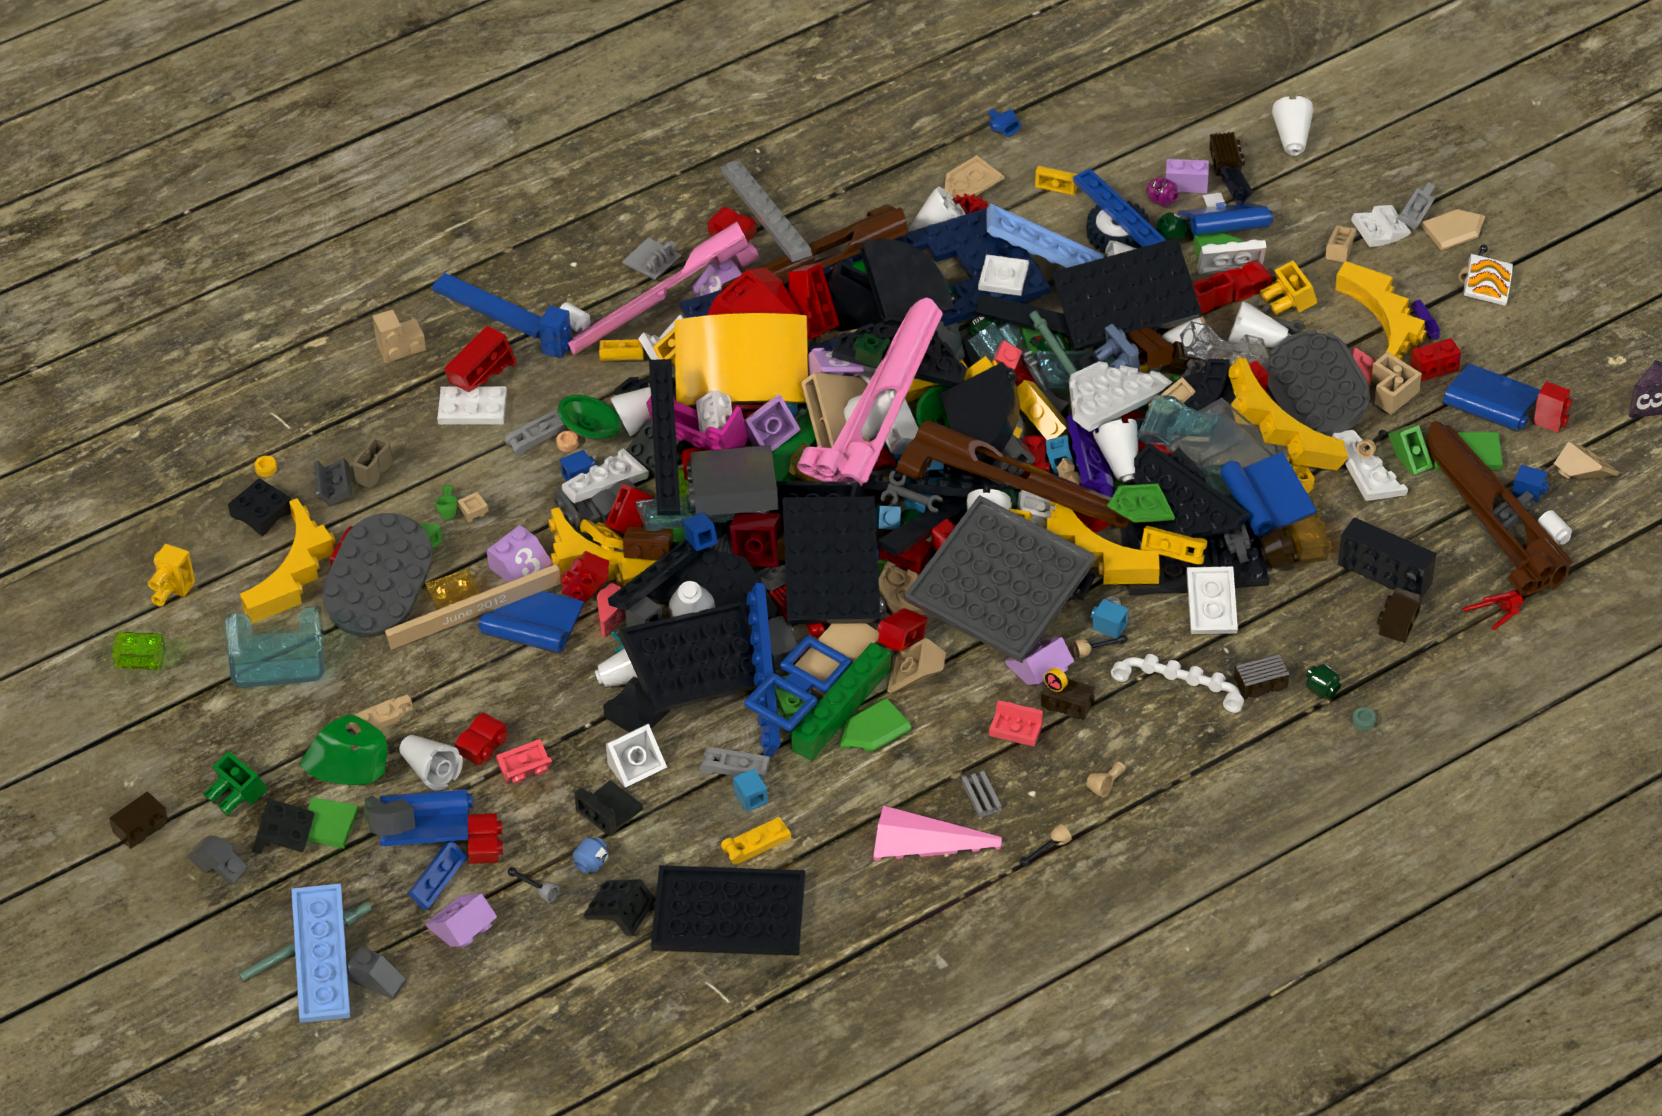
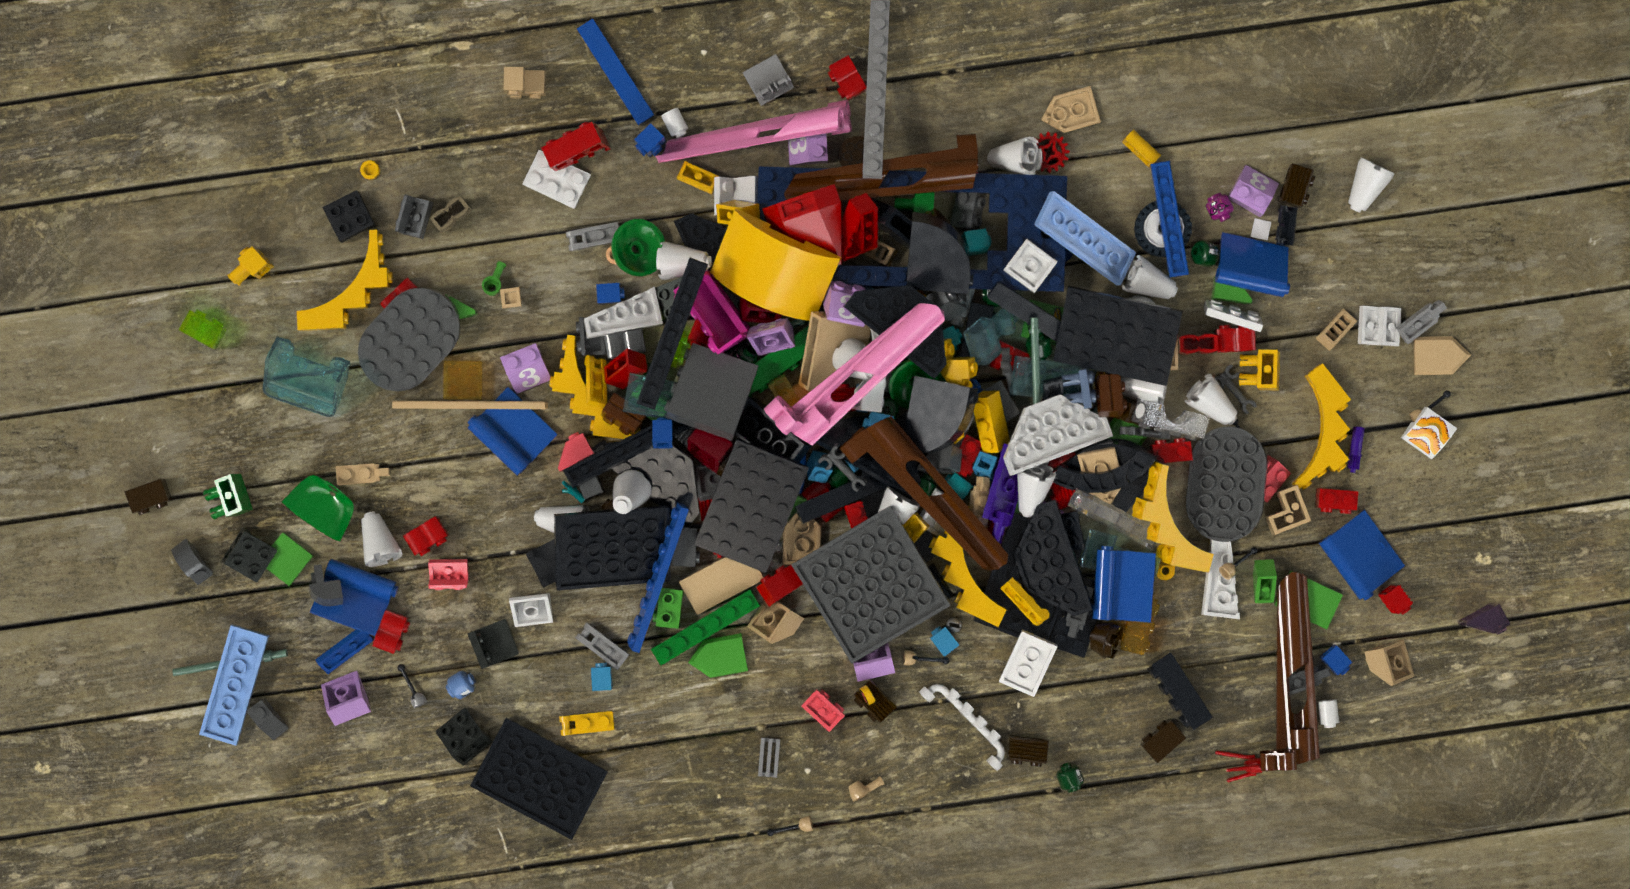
camera: 20 degrees right, 40 degrees up
red brick [561,551,609,603] -> none
white bracket [696,389,732,434] -> none
blue bar [744,636,853,731] -> none
dark green brick [853,333,890,368] -> none
bright pink wedge [873,806,1002,861] -> none
blue piece [988,109,1021,137] -> none
coral plate [993,340,1022,370] -> none
bright green tile [1107,484,1175,522] -> none
clear light blue plate [1137,395,1221,445] -> none
sand green tile [1352,707,1376,731] -> none

